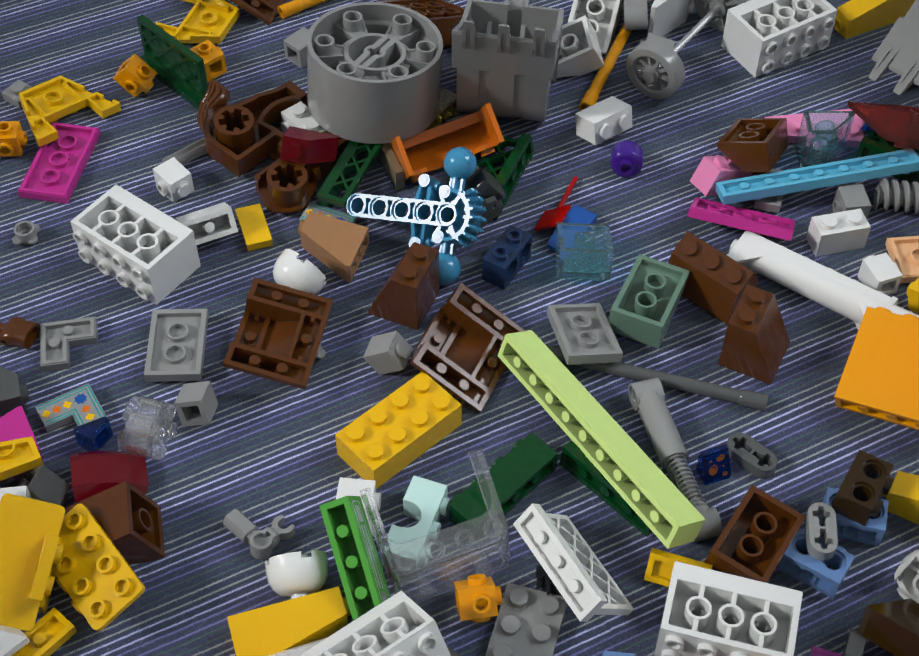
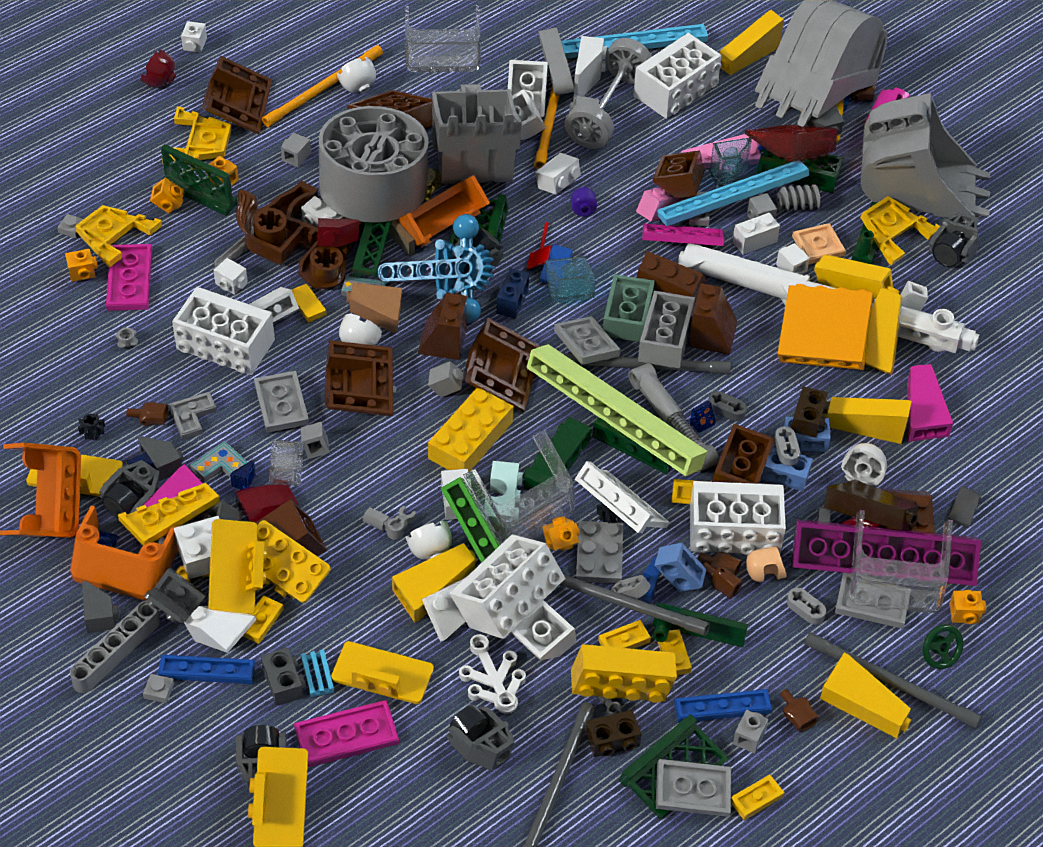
camera: 15 degrees left, 0 degrees up
none -> light grey brick [638,291,695,368]

